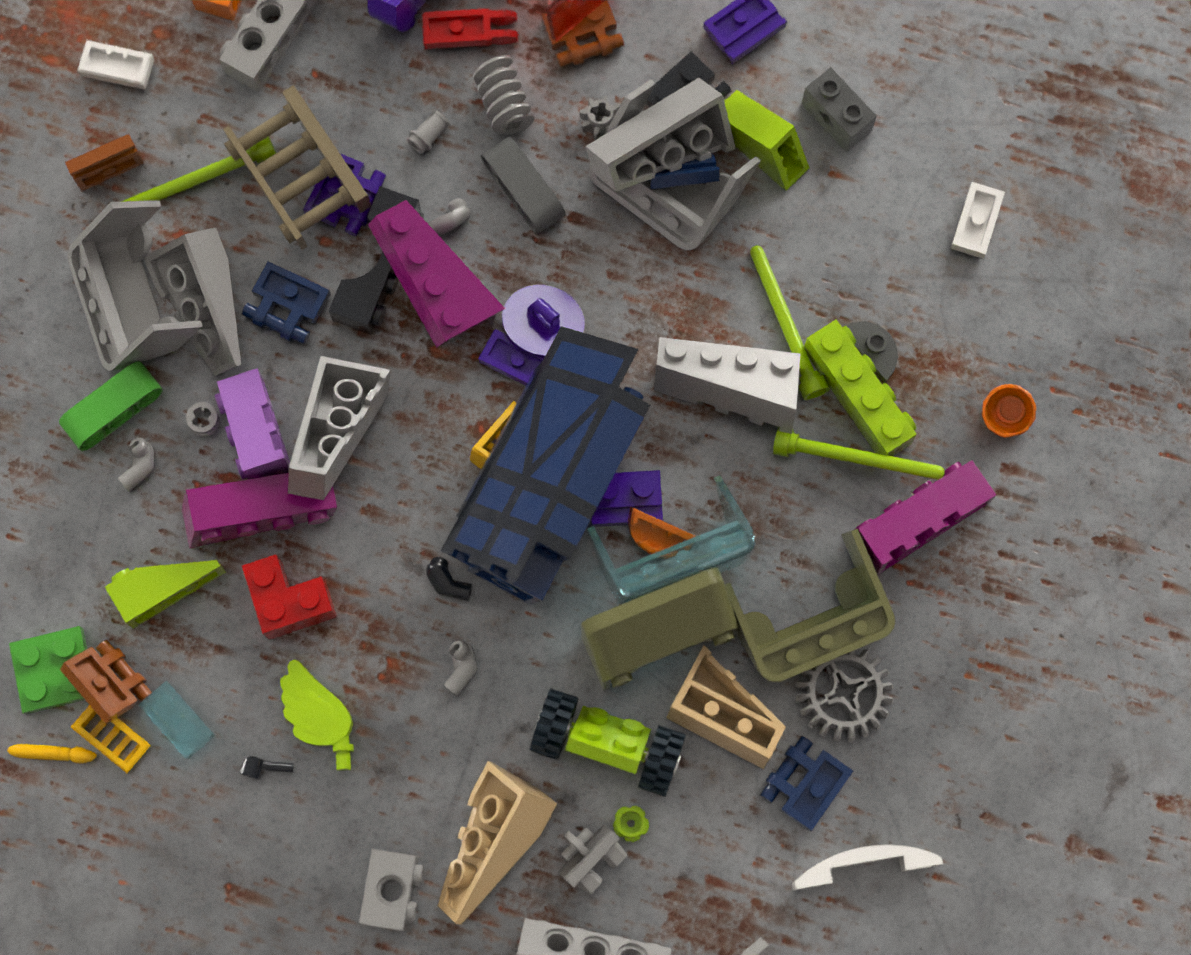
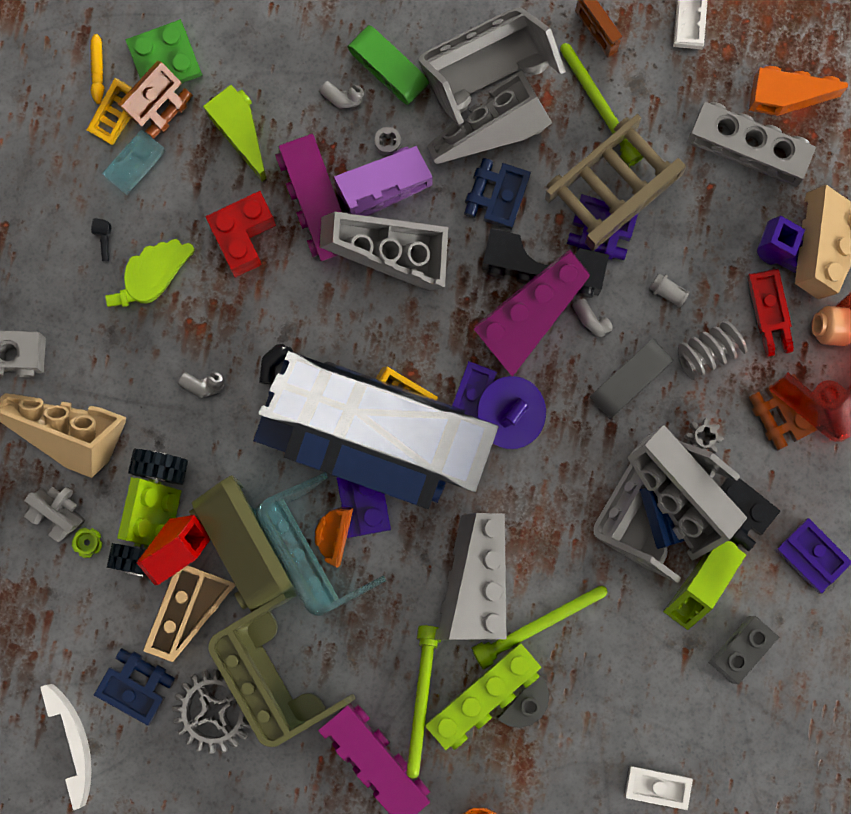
camera: 80 degrees right, 5 degrees up
none -> red slope [136,515,211,585]

